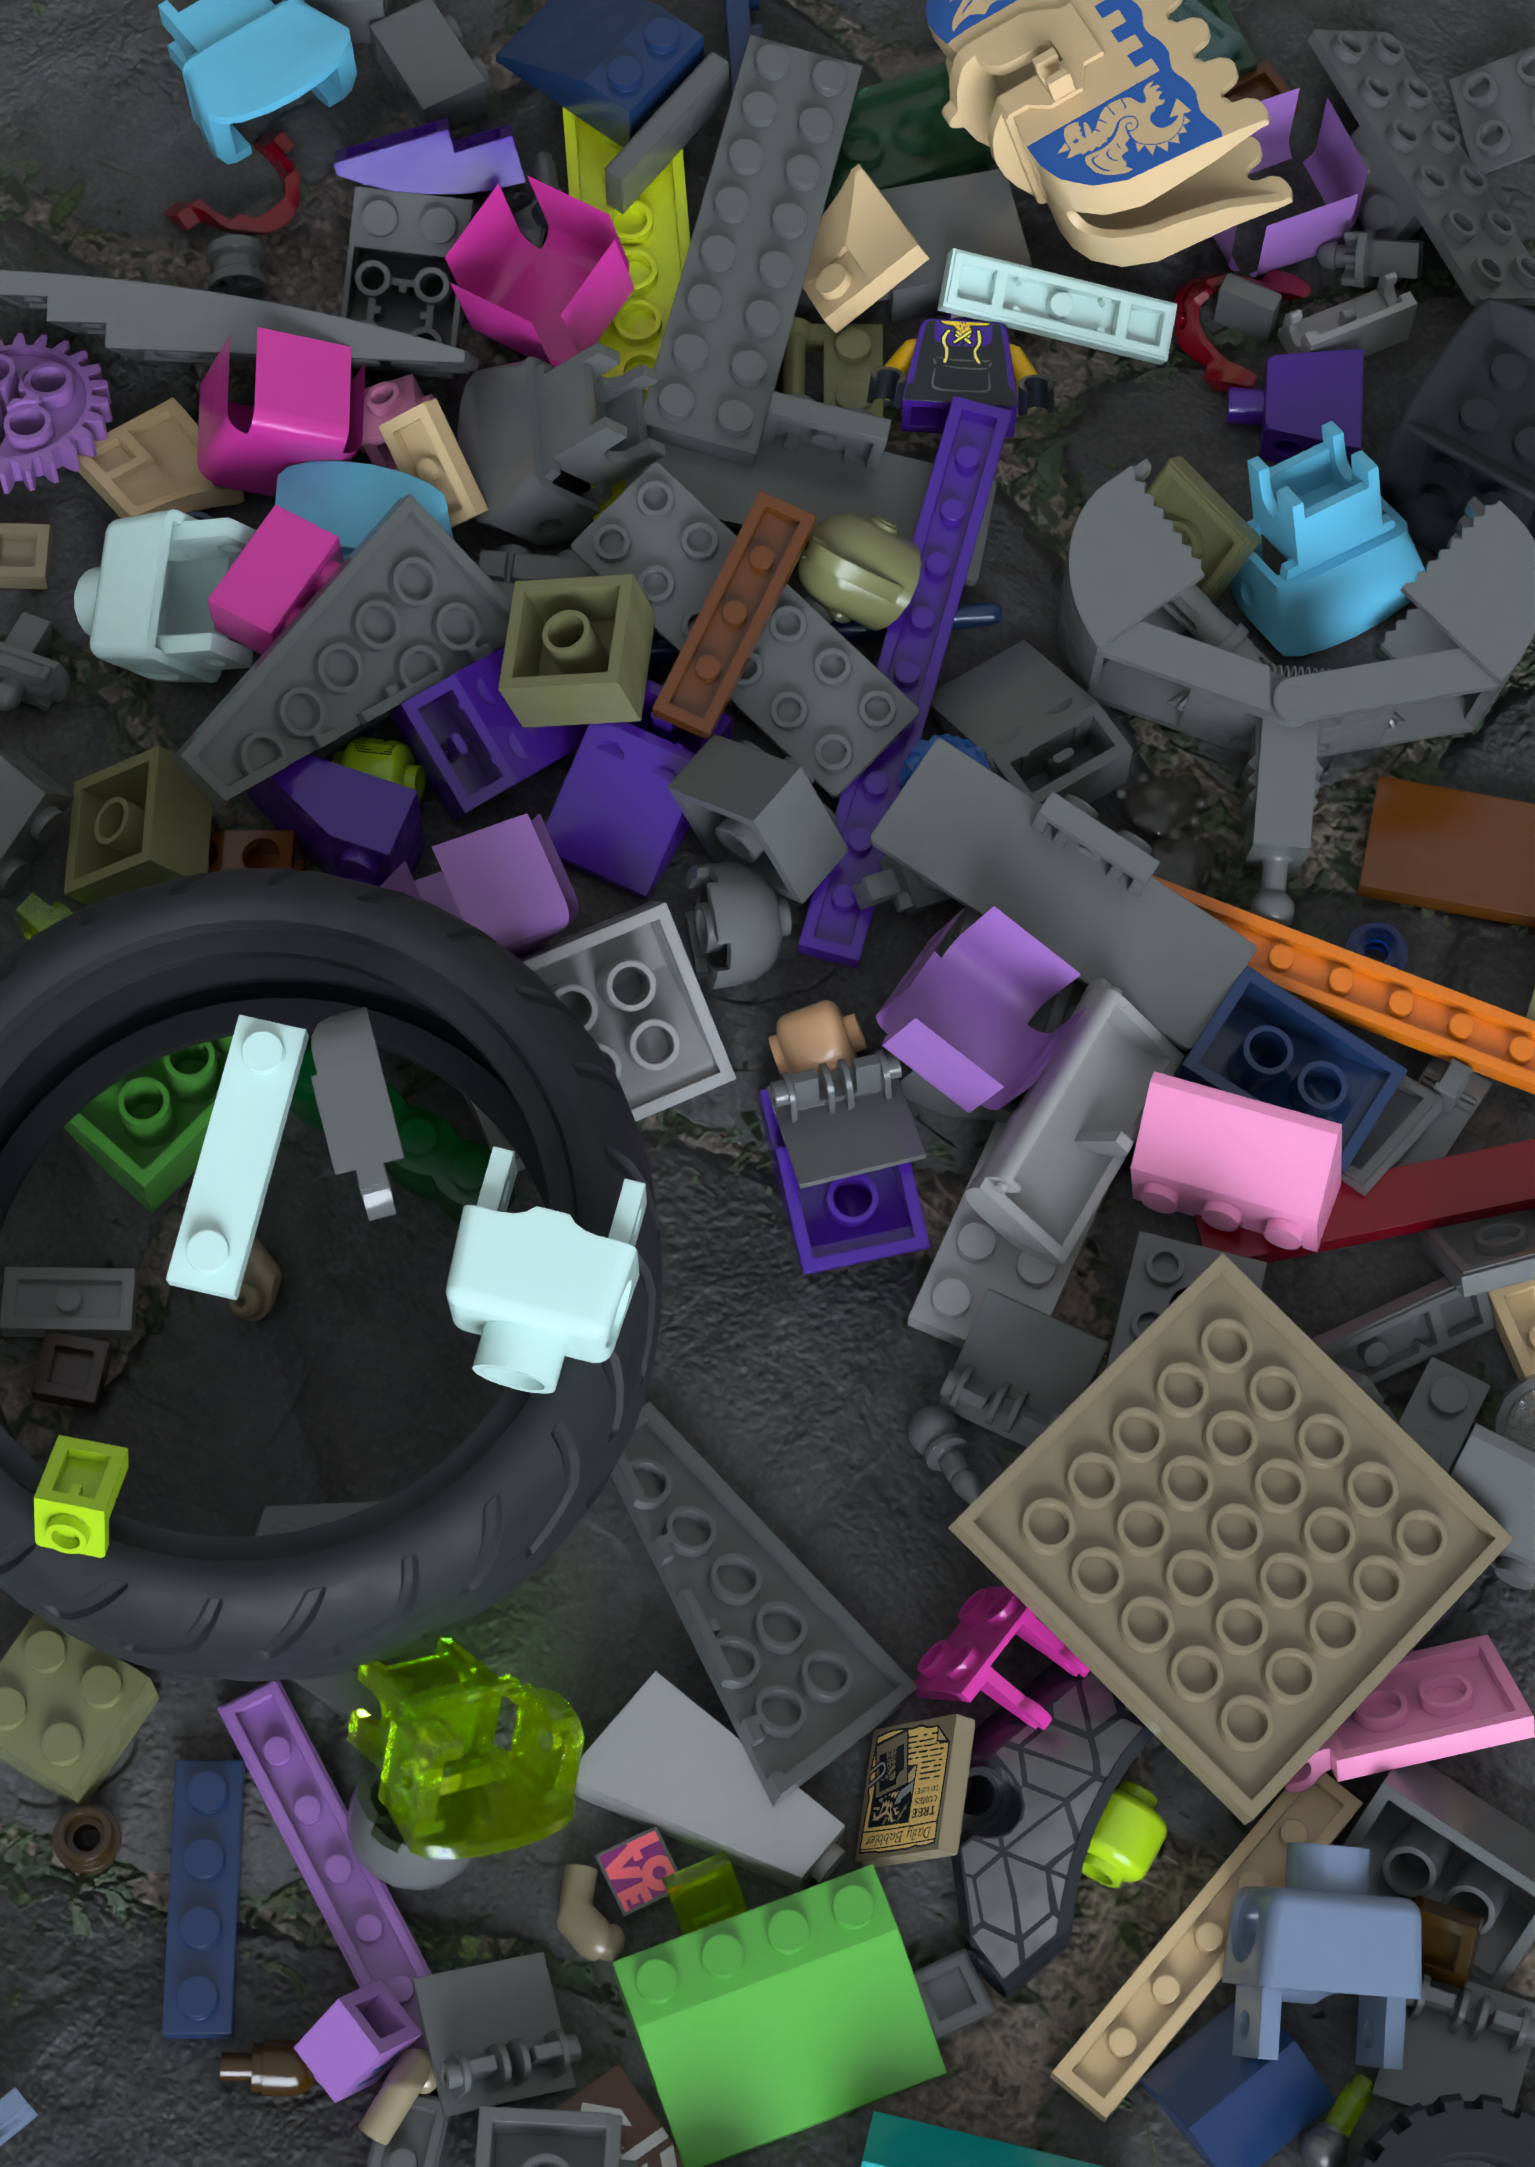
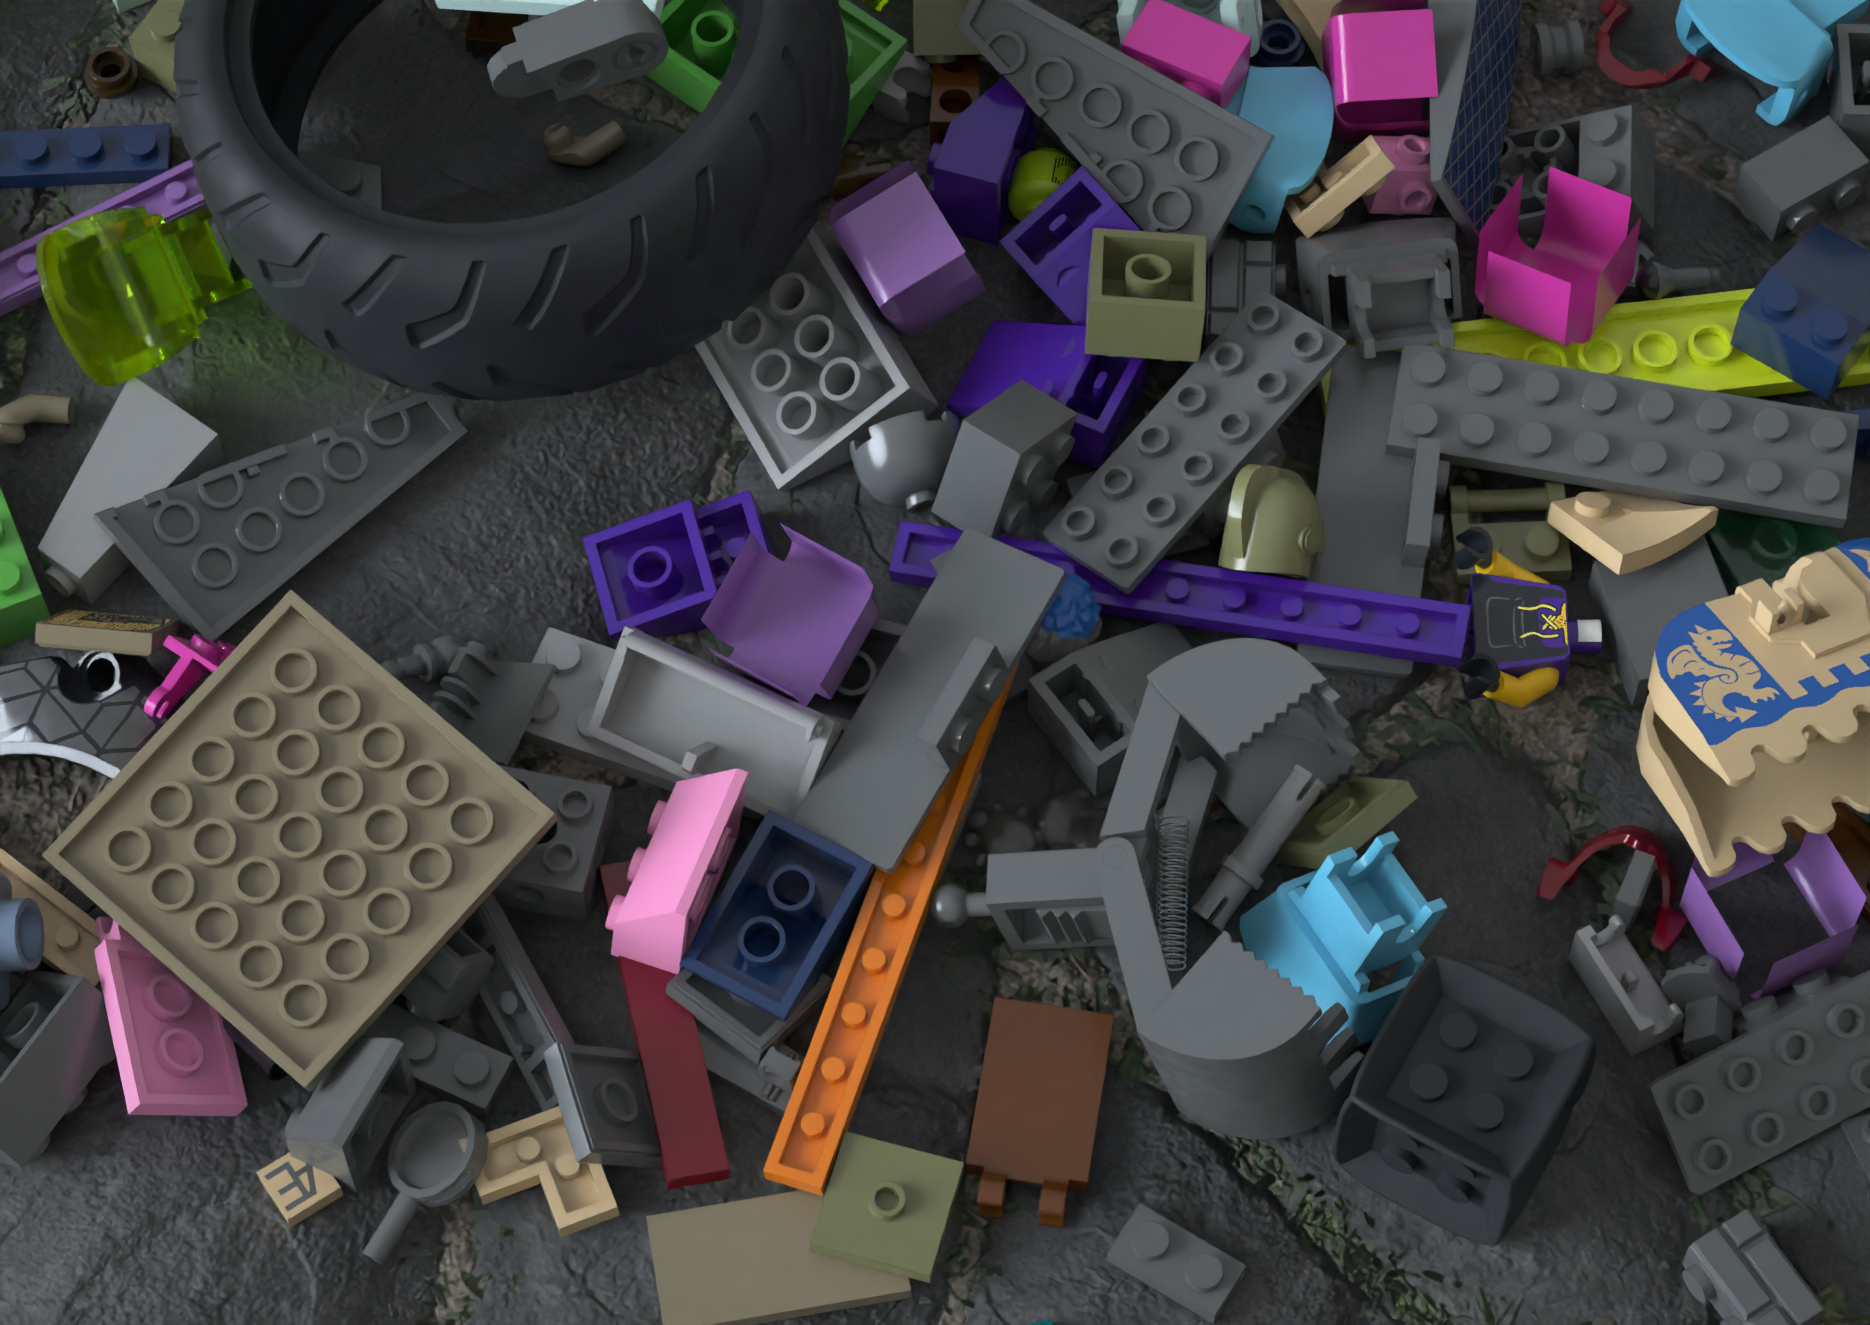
camera: 90 degrees right, 5 degrees down
slope [334,117,526,195] -> none
light aqua piece [446,1146,647,1394] -> none
tile [595,1826,686,1922] -> none
dark grey tile [605,52,729,214] -> none
reddish brown plate [652,490,817,740] -> none
clear neon green tile [661,1852,748,1936] -> none
dark grey hinge [766,1049,926,1189] -> none
light nougat head [768,1000,867,1075] -> none
light aqua plate [937,248,1177,365] -> none
lime head [1082,1780,1167,1888] -> none
dark purple torso [1225,349,1364,469] -> none
clear blue plate [1345,922,1408,971] -> none

